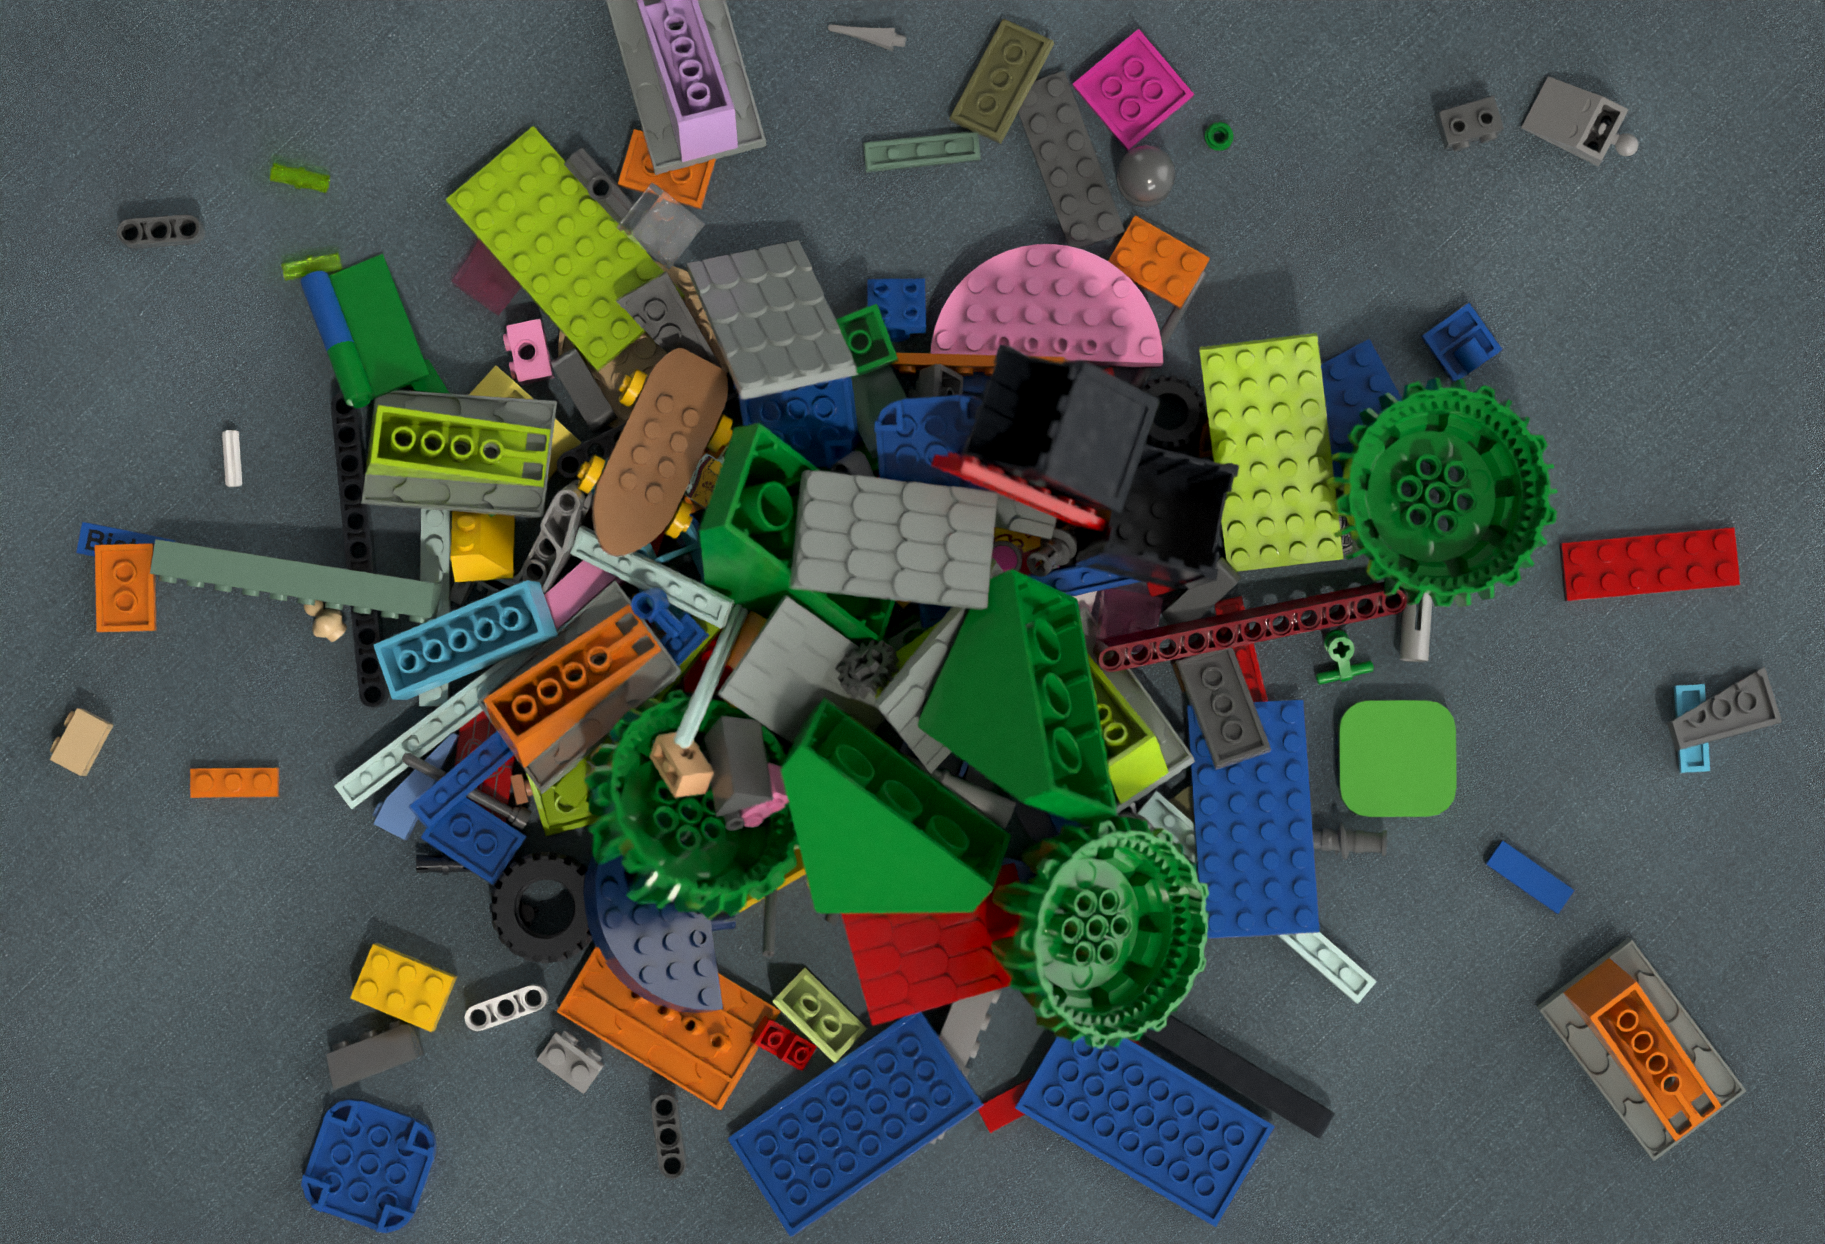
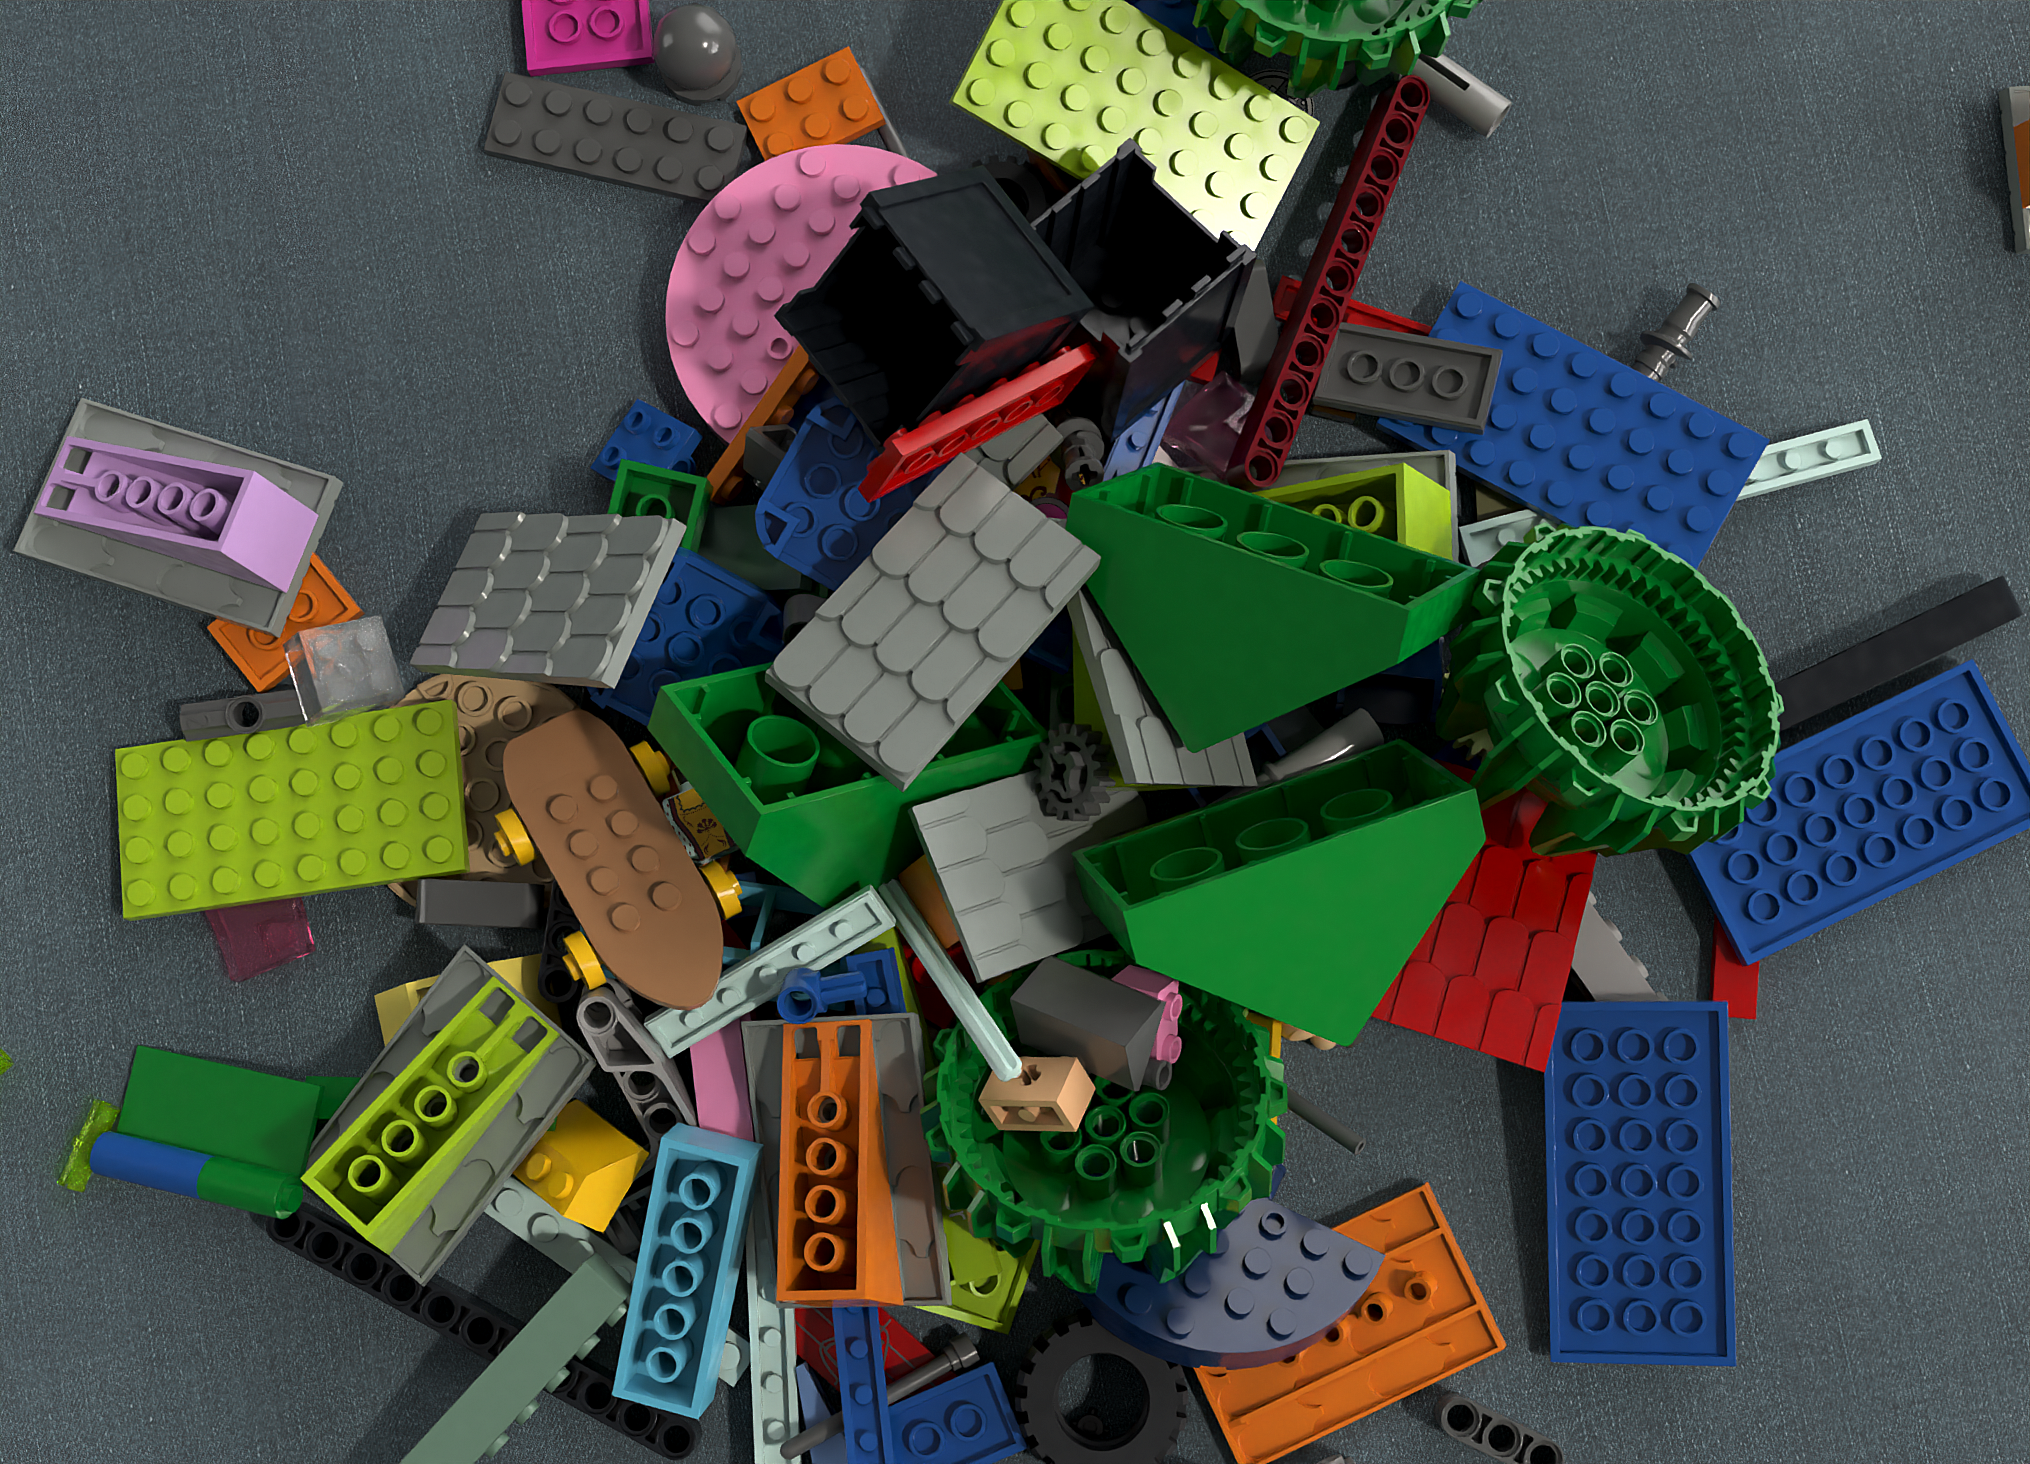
camera: 50 degrees left, 5 degrees down
white axle [222,430,242,487] -> none
tan animal [304,600,347,642] -> none
bright pink brick [503,319,555,385] -> none
nougat plate [510,774,533,805] -> none
dark grey wing [616,271,723,369] -> none
red slope [750,1016,817,1071] -> none
yellowish green slope [772,968,867,1063] -> none
light grey piece [828,24,906,51] -> none
sand green tile [863,131,981,173] -> none
olive tile [949,18,1055,144] -> none
green piece [1316,629,1374,685] -> none
bright green tile [1337,700,1457,817] -> none
blue tile [1485,840,1575,914] -> none

